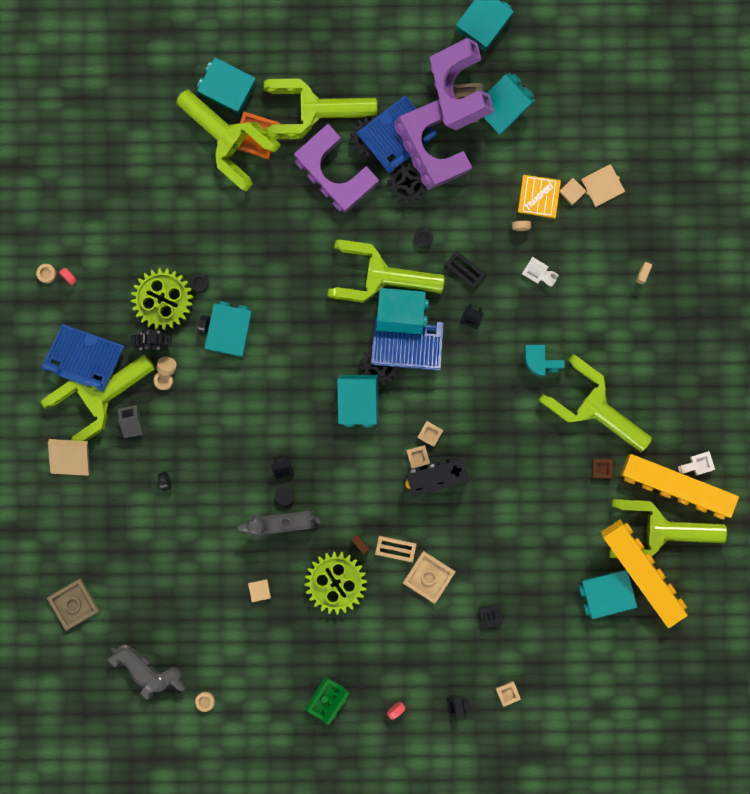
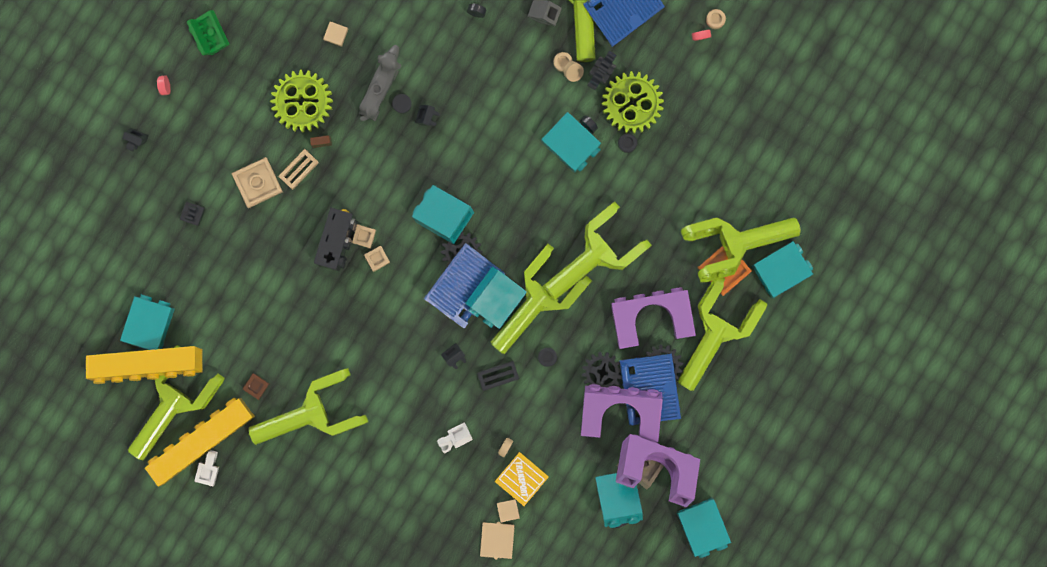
camera: 120 degrees right, 0 degrees up
tan tile [496,681,521,707] -> none
teal brick [524,345,565,377] -> none
tan tile [635,262,652,284] -> none
none -> lime piece [542,202,652,301]

